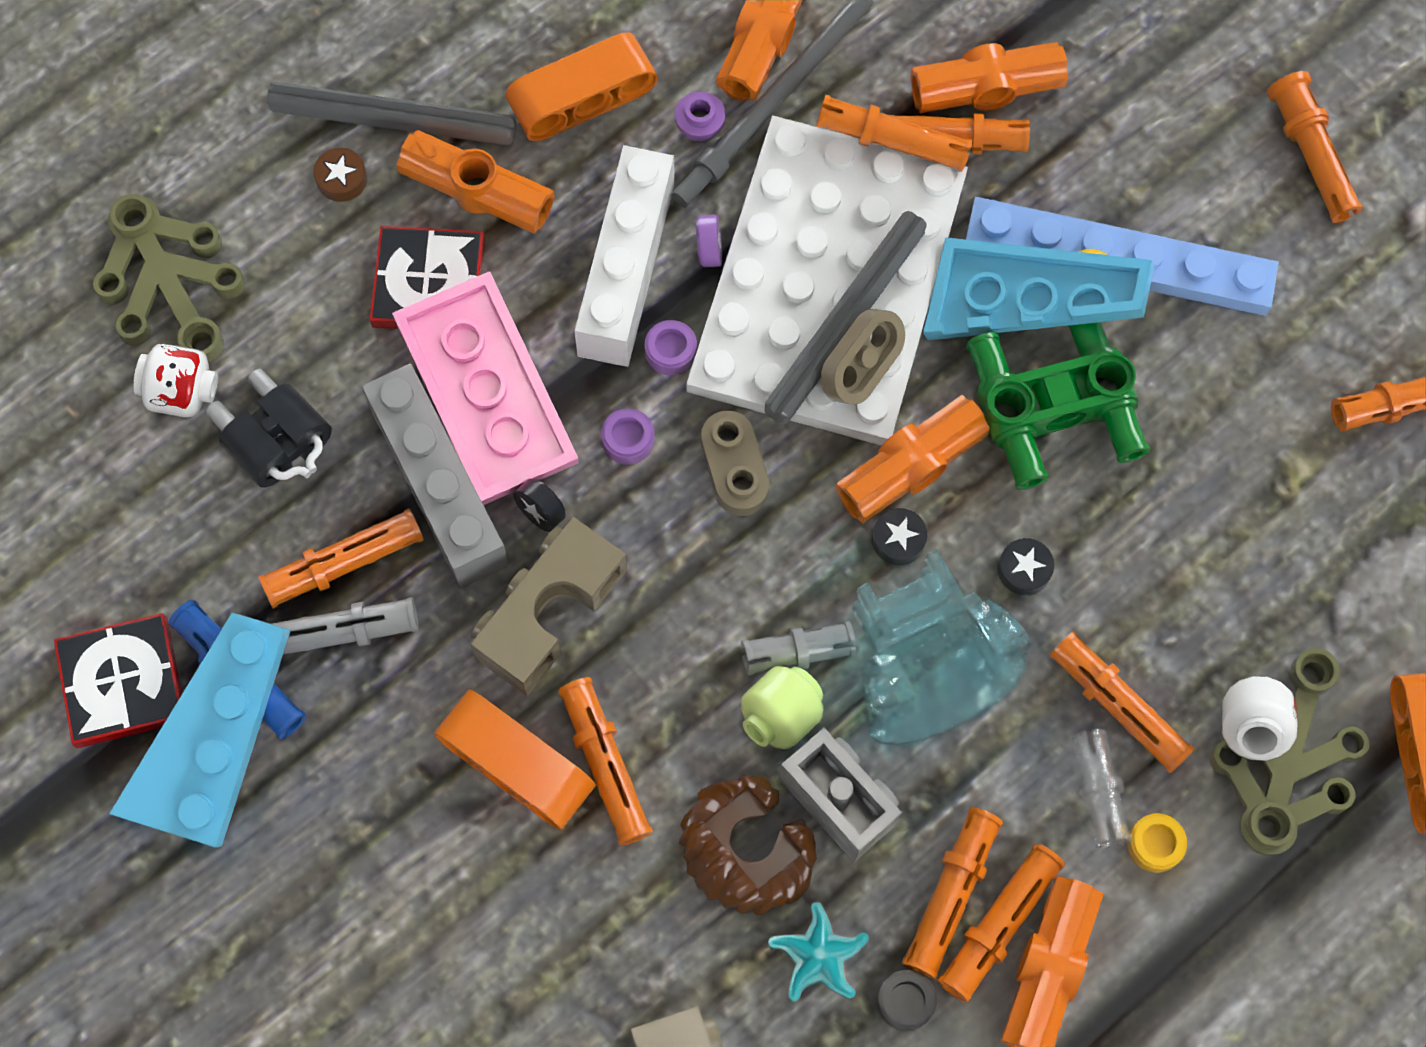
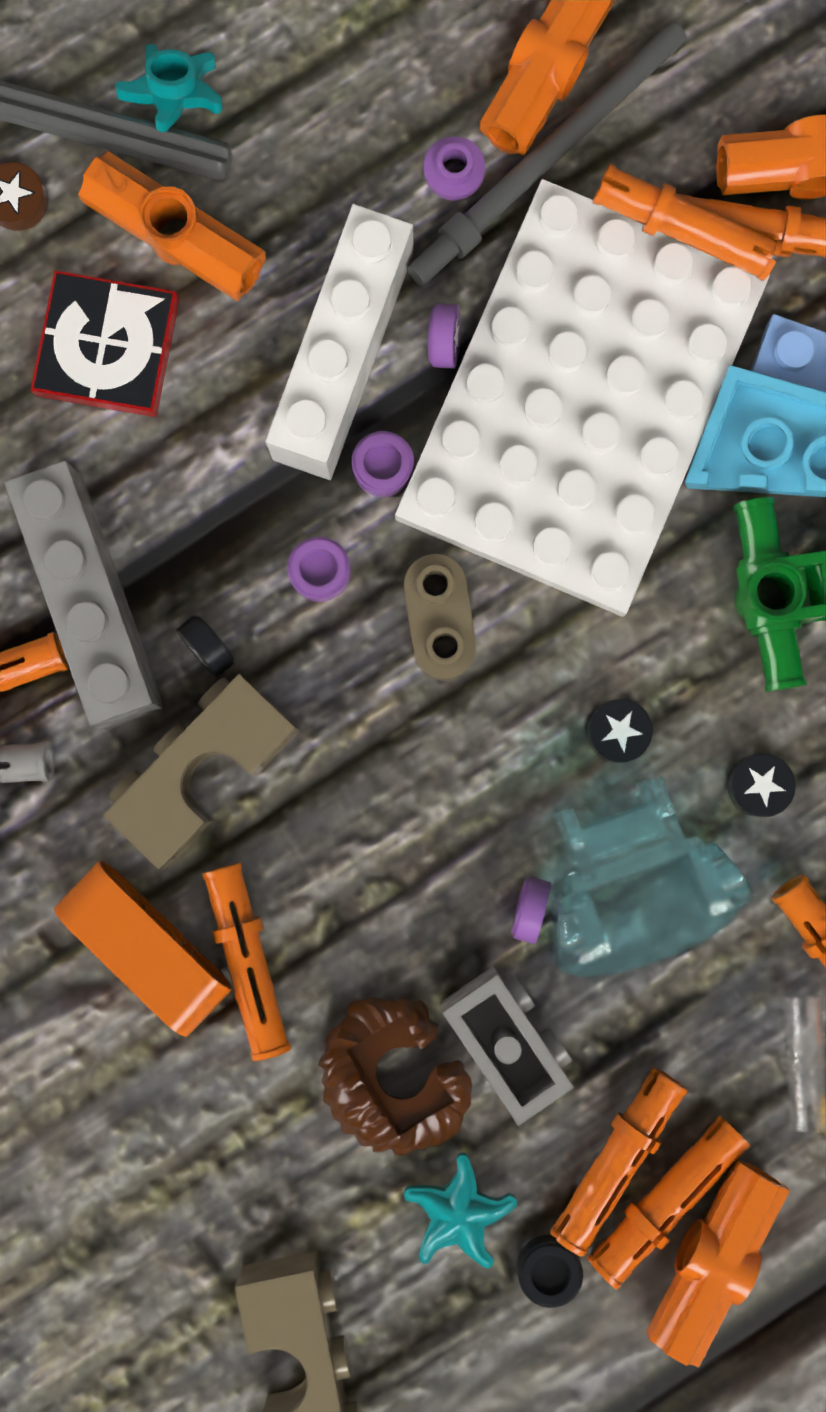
camera: 10 degrees right, 15 degrees up
bright pink plate [392,271,578,505] -> none
orange beam [505,32,658,141] -> none
light grey pin [741,621,856,676] -> none
yellowish green head [741,666,823,749] -> none
dark grey axle [764,211,927,424] -> none
dark tan plate [821,309,905,405] -> none
orange piece [835,395,990,524] -> none
none -> teal animal [115,44,223,132]
none -> medium lavender tile [511,876,551,944]

